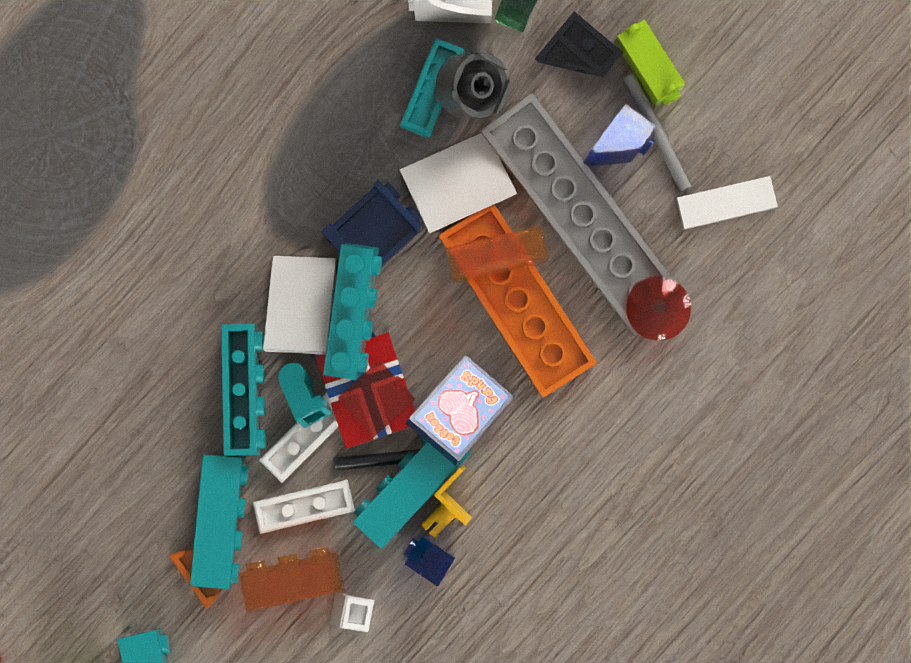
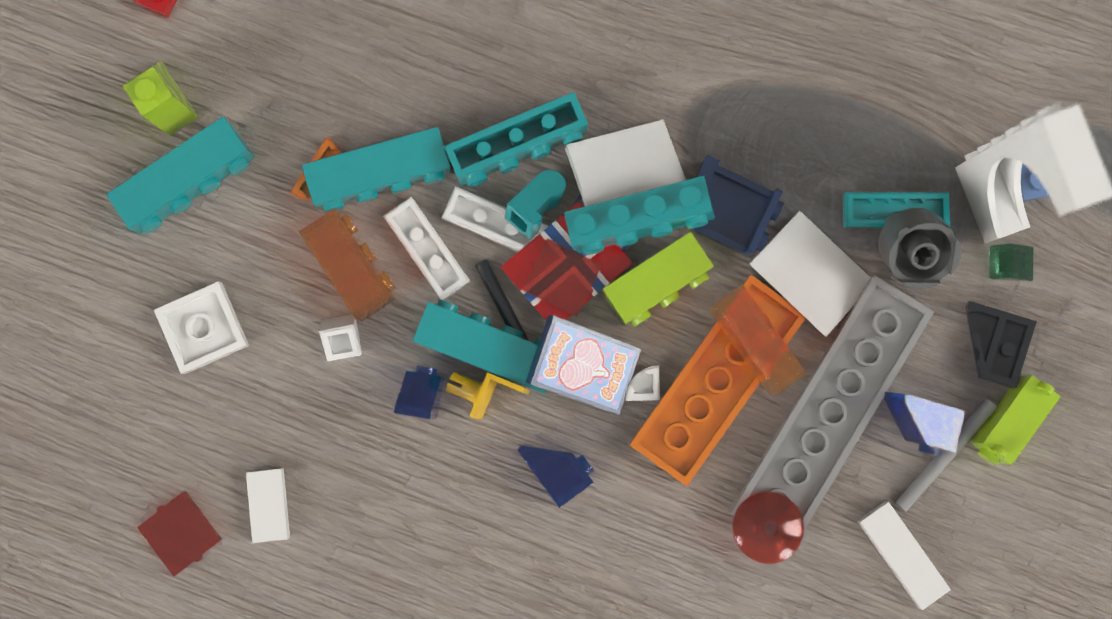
camera: 65 degrees right, 0 degrees up
none -> clear blue slope [517,445,594,508]
none -> lime brick [601,232,714,327]
none -> white tile [624,365,660,401]

